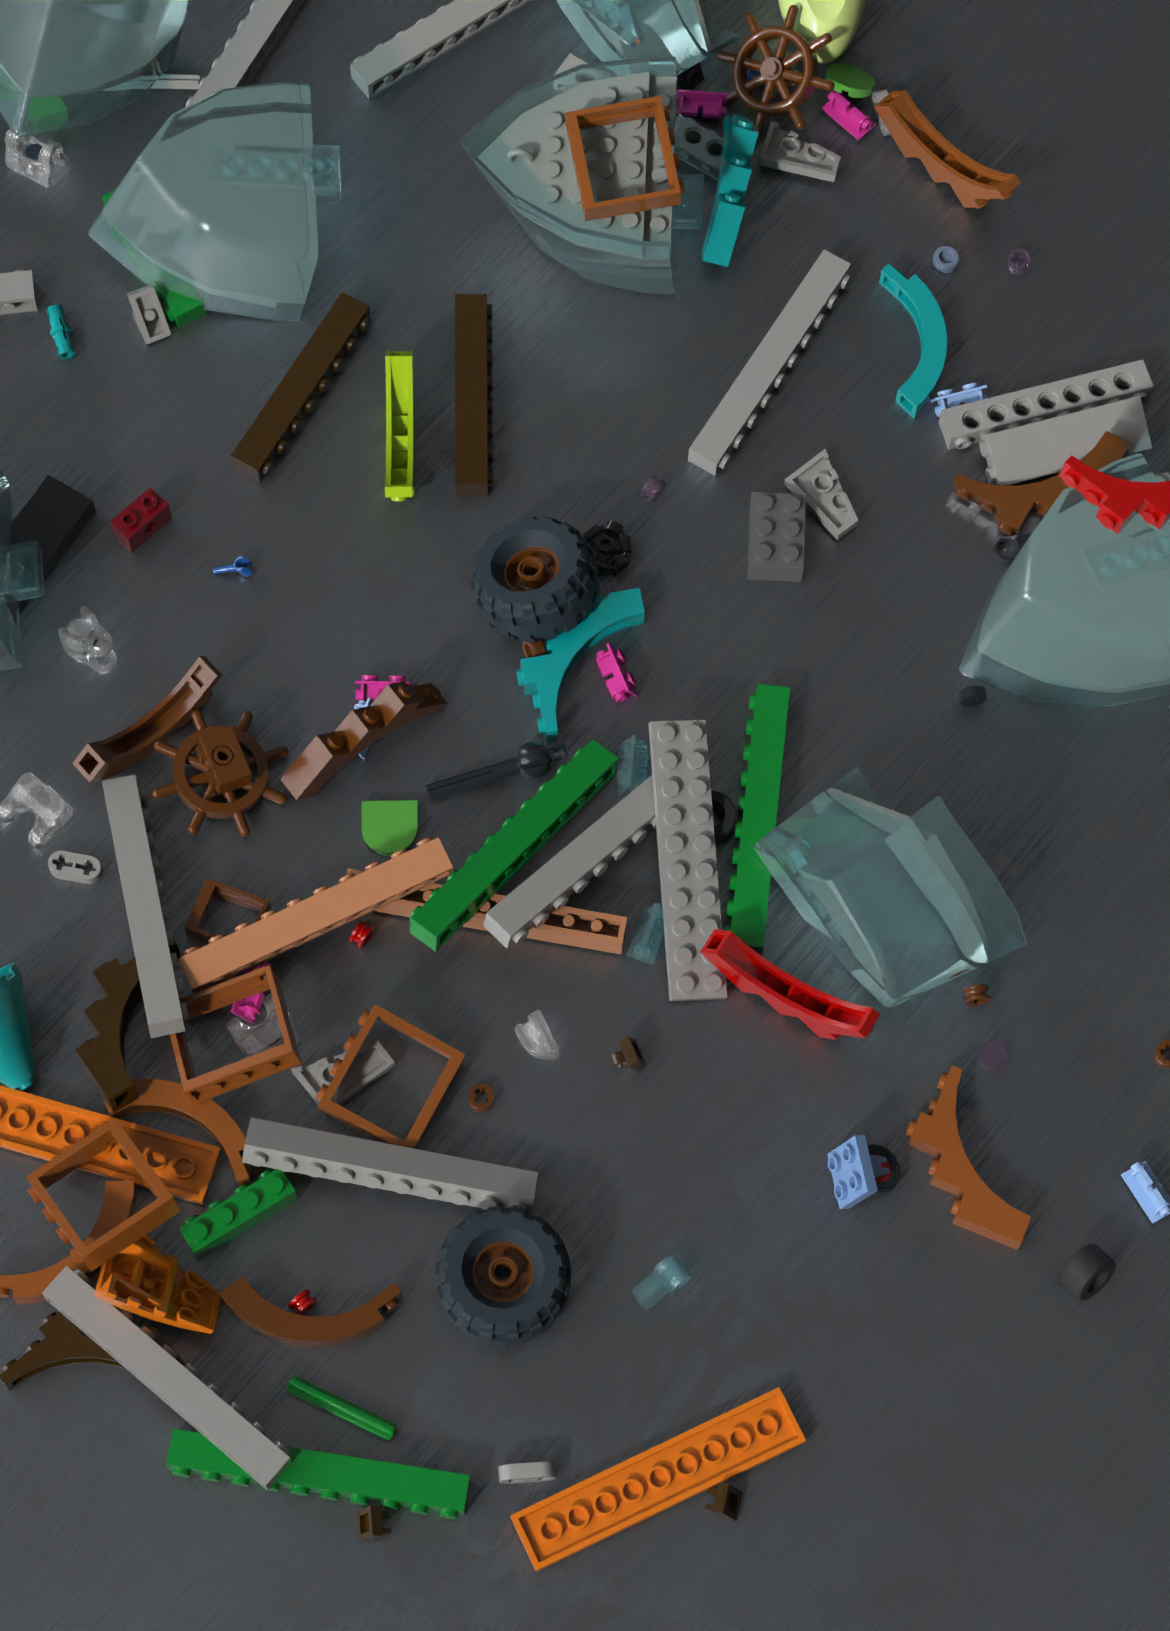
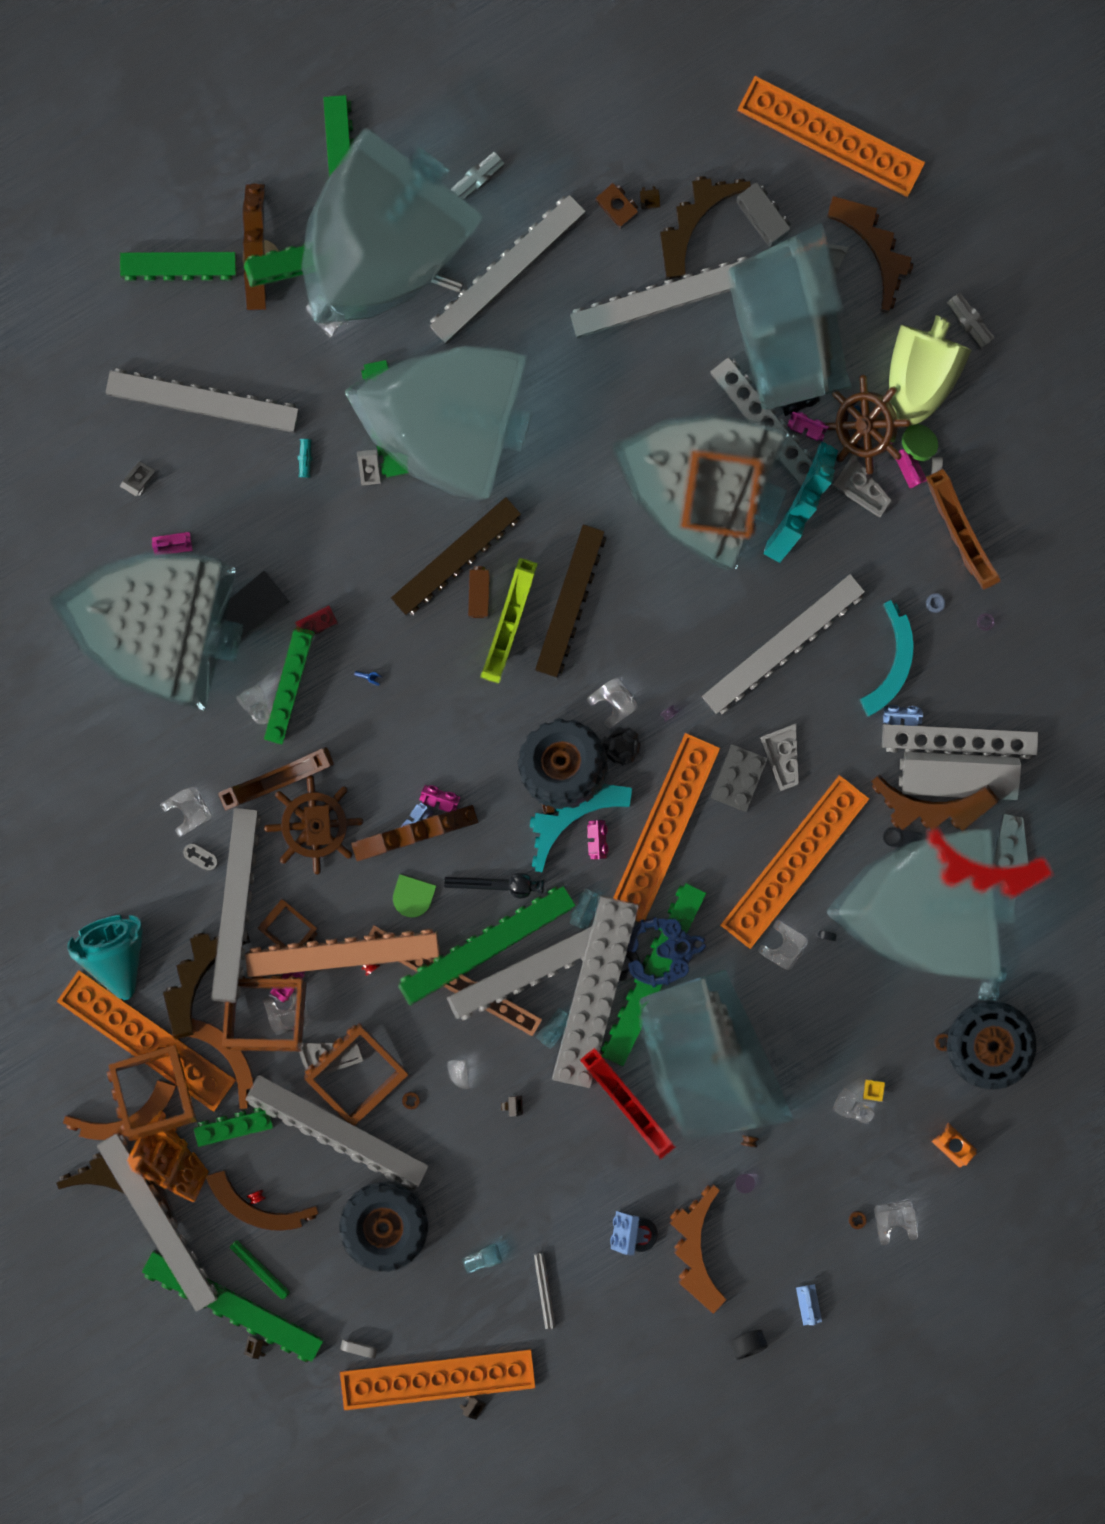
camera: 20 degrees right, 20 degrees up
none -> green brick [264,626,315,745]
none -> reddish brown window [468,566,489,618]
none -> light grey axle [534,1253,556,1329]
none -> clear piece [587,678,638,729]
none -> orange plate [613,733,720,922]
none -> dark blue piece [627,917,706,988]
none -> orange plate [720,775,869,949]
none -> clear piece [758,920,808,971]
none -> clear piece [832,1087,874,1123]
none -> yellow tile [863,1079,885,1102]

